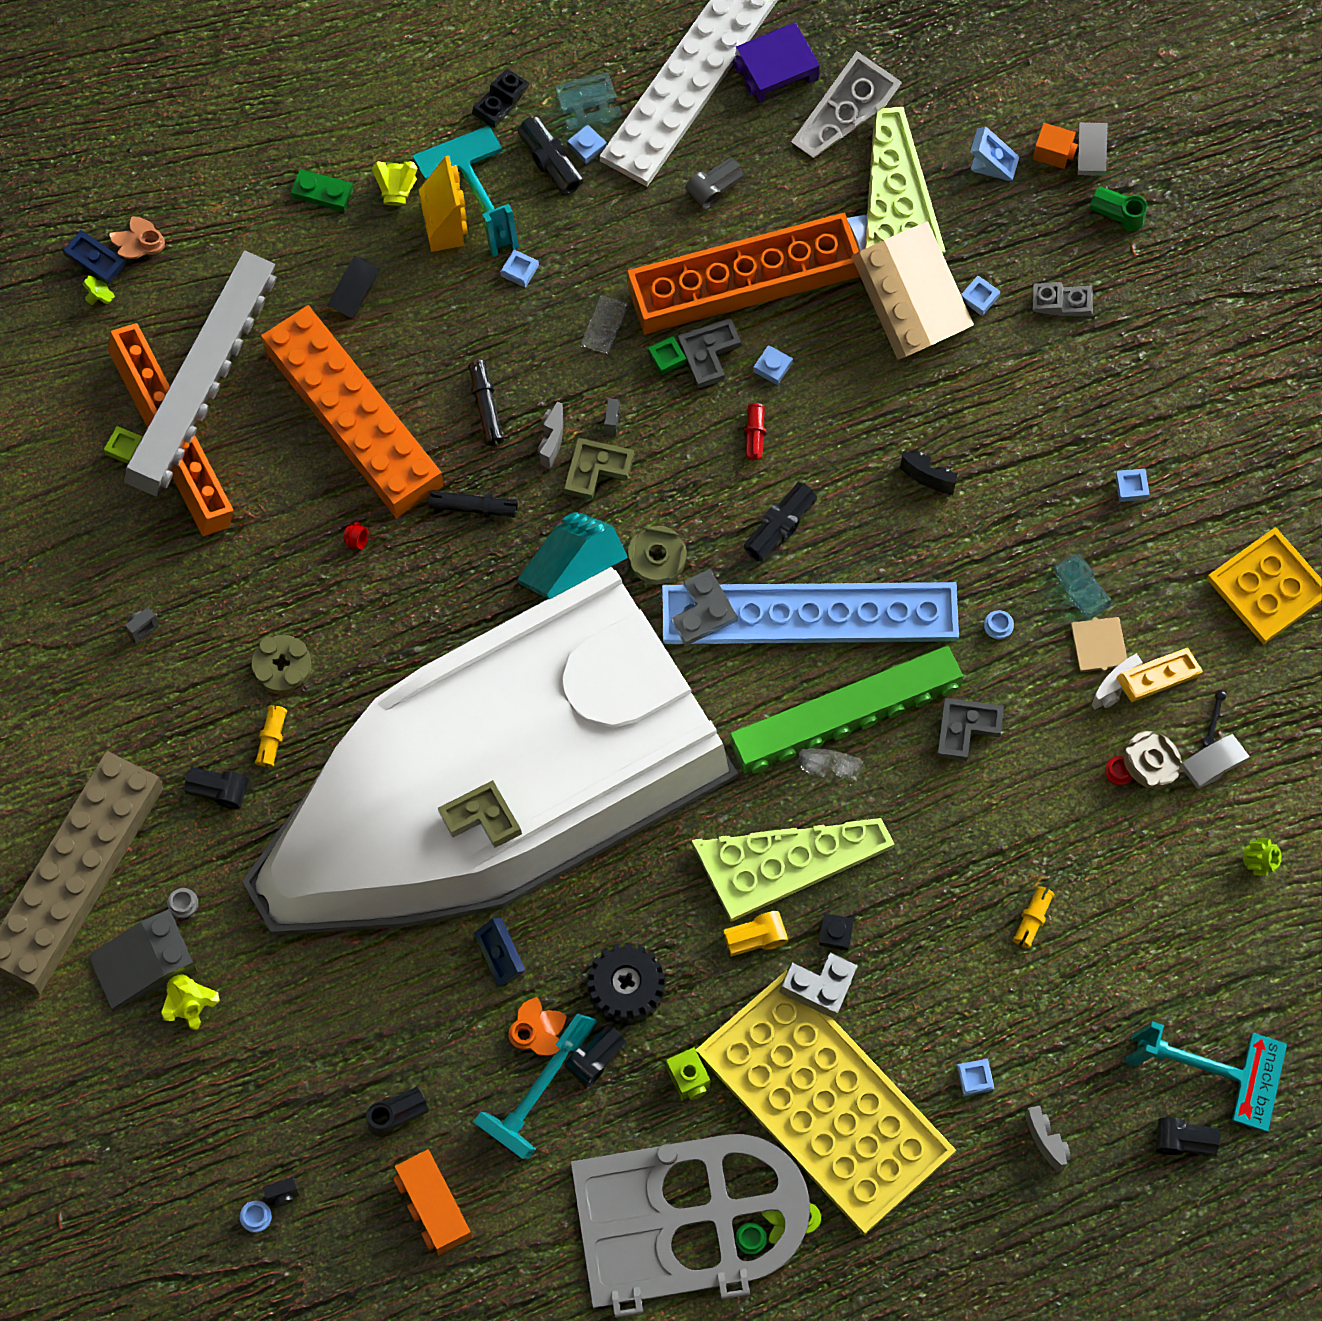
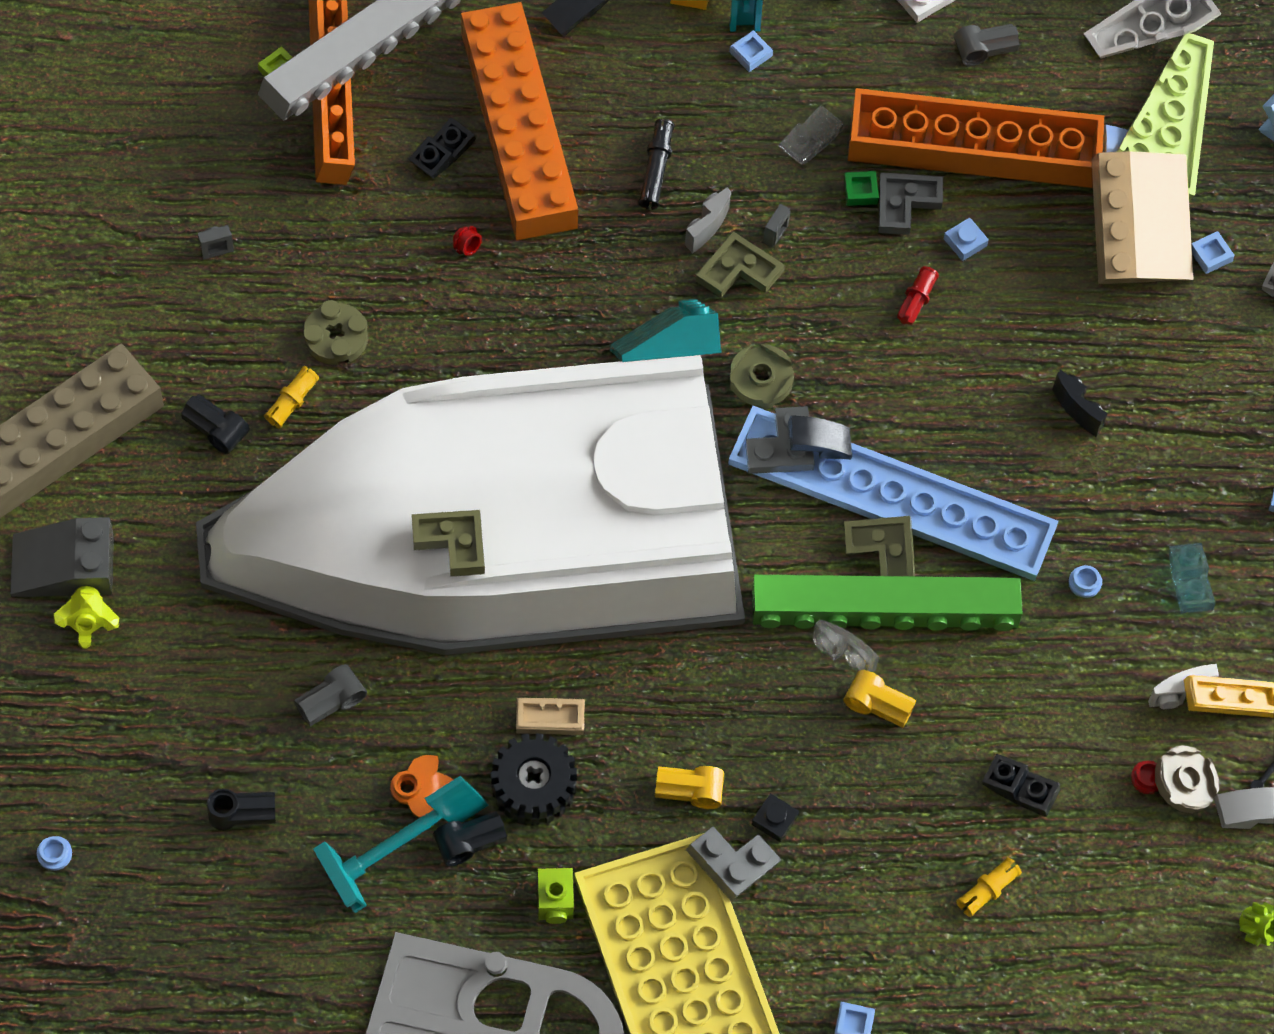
camera: 20 degrees right, 5 degrees down
light grey plate [167,888,198,919] -> none
black plate [263,1177,299,1207] -> none
orange brick [393,1149,472,1256] -> none
black pin [429,490,518,518] -> none
dark blue plate [474,917,526,987] -> none
yellowish green wing [691,818,895,922] -> none
black piece [744,482,817,563] -> none
dark grey plate [937,698,1004,761] -> none
tan piece [1071,617,1127,672] -> none
none -> dark grey piece [294,664,367,727]
none -> black slope [409,117,476,179]
none -> tan plate [516,698,585,735]
none -> slope [788,415,852,460]
none -> yellow piece [843,670,916,728]
none -> olive plate [844,516,915,576]
none -> black slope [982,754,1061,817]

